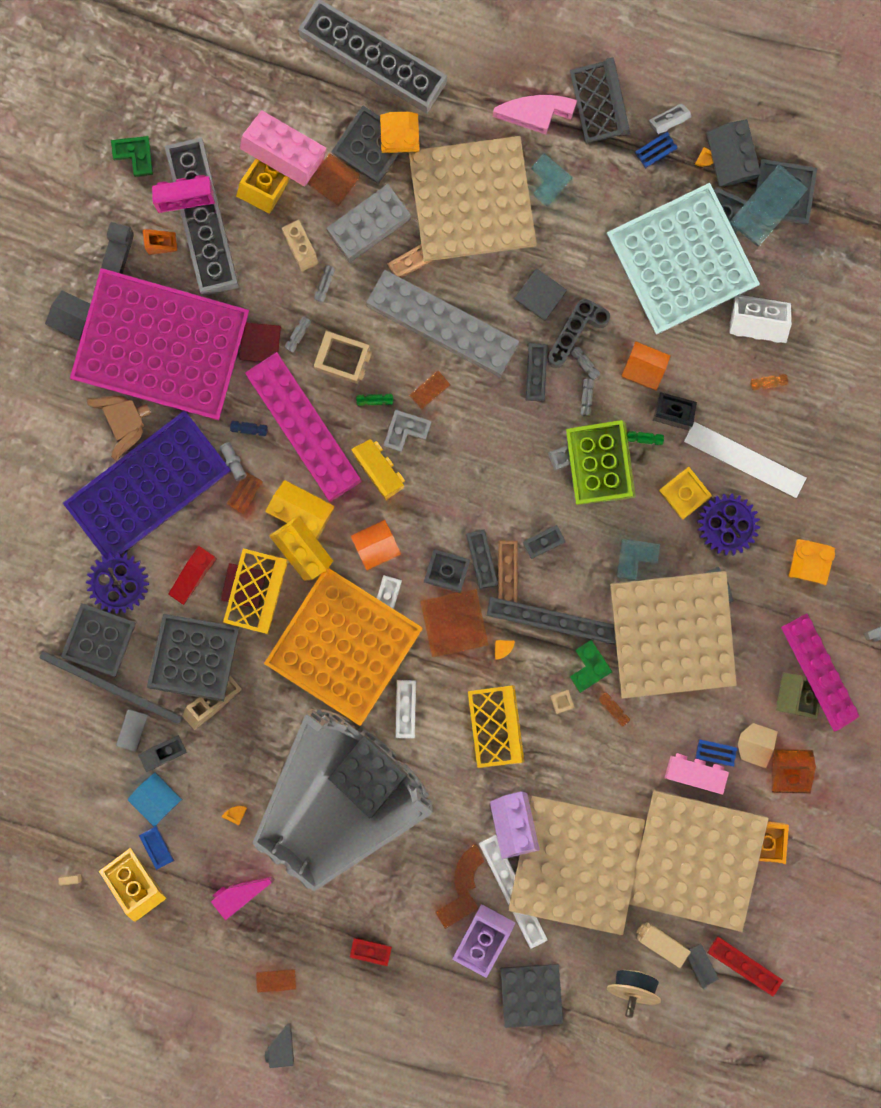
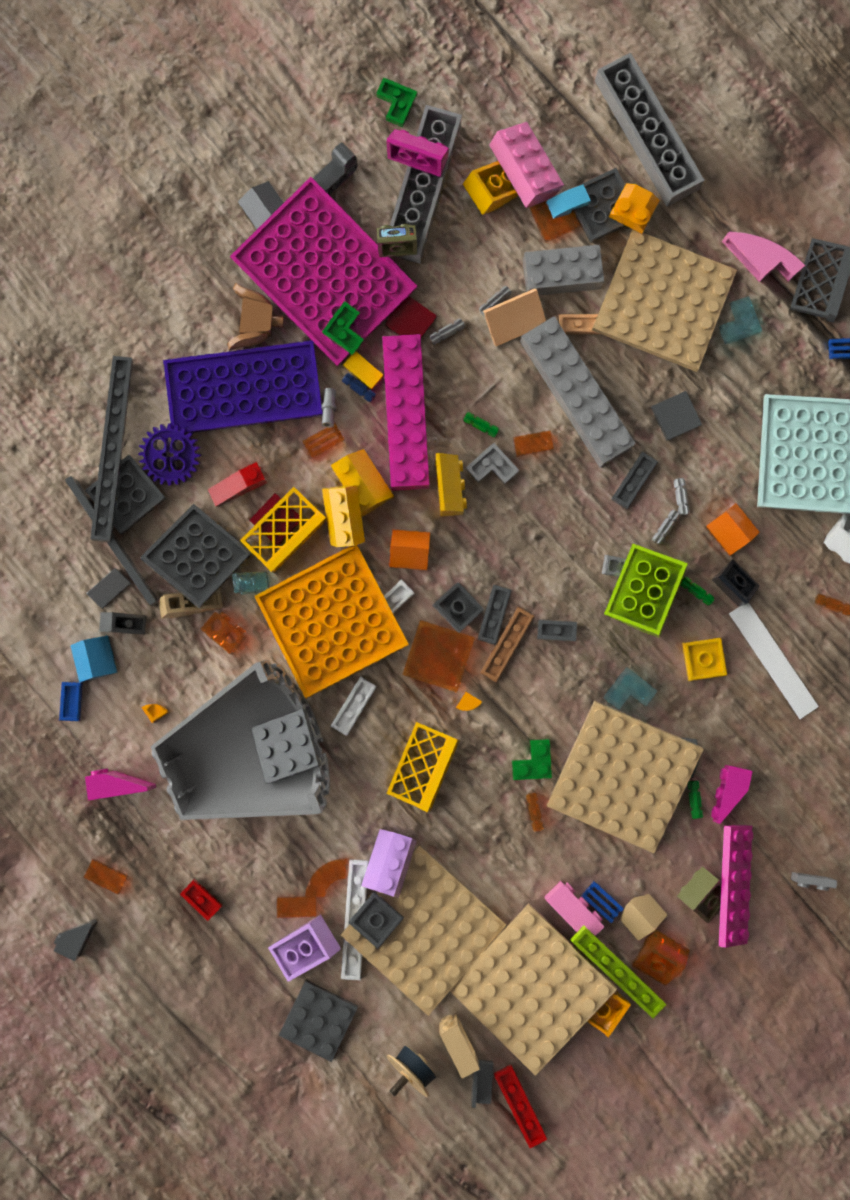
camera: 30 degrees right, 0 degrees up
yellow slope [99,848,167,922] -> none
orange slope [143,229,177,255] -> none
tan window [282,220,318,272] -> none
tan window [314,331,372,384] -> none
dark grey tile [486,597,616,645] -> none
dark grey beam [548,299,610,368] -> none
tan tile [550,690,575,714] -> none
dark purple gear [697,493,760,556] -> none
light orange slope [788,539,835,586] -> none
none -> dark grey plate [90,356,133,542]
none -> clear orange brick [200,612,247,655]
none -> clear light blue slope [232,571,269,595]
none -> green plate [322,301,364,356]
none -> yellow tile [343,352,384,390]
none -> dark grey tile [348,891,404,949]
none -> olive slope [377,224,417,258]
none -> light nougat tile [483,289,546,346]
none -> medium azure slope [546,184,591,219]
none -> lime plate [570,925,667,1019]
none -> green axle [687,780,703,819]
none -> dark pink slope [711,765,753,824]

